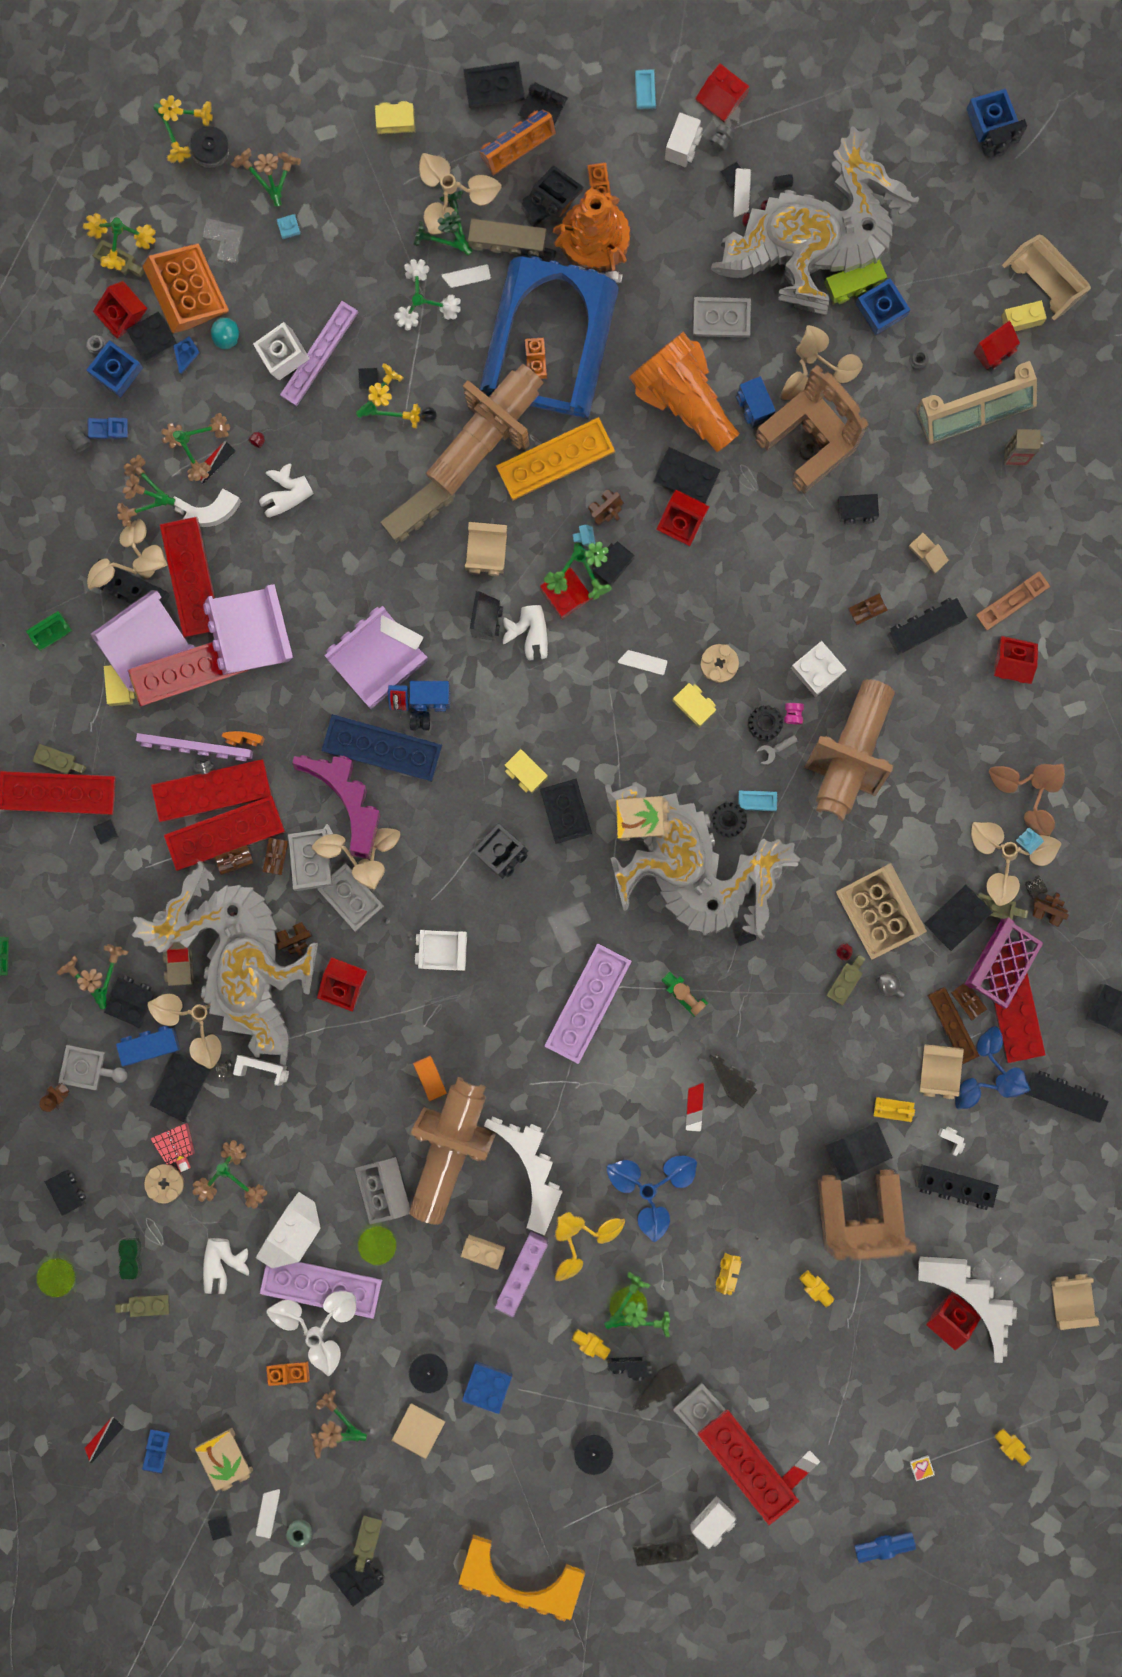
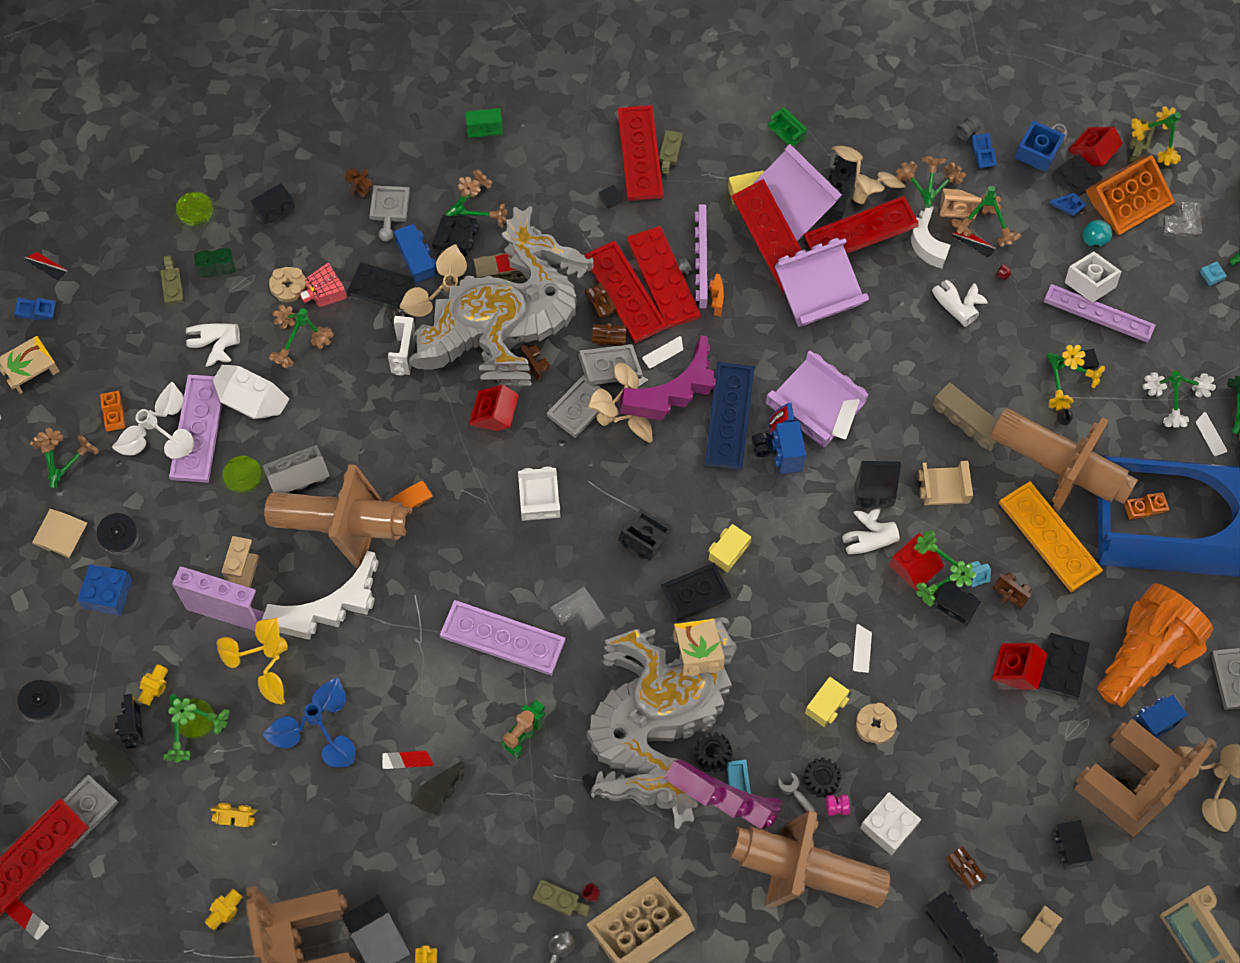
camera: 75 degrees right, 20 degrees down
none -> white sticker [642,336,683,368]
none -> magenta arch [664,759,782,830]
none -> light nougat slope [939,189,981,219]

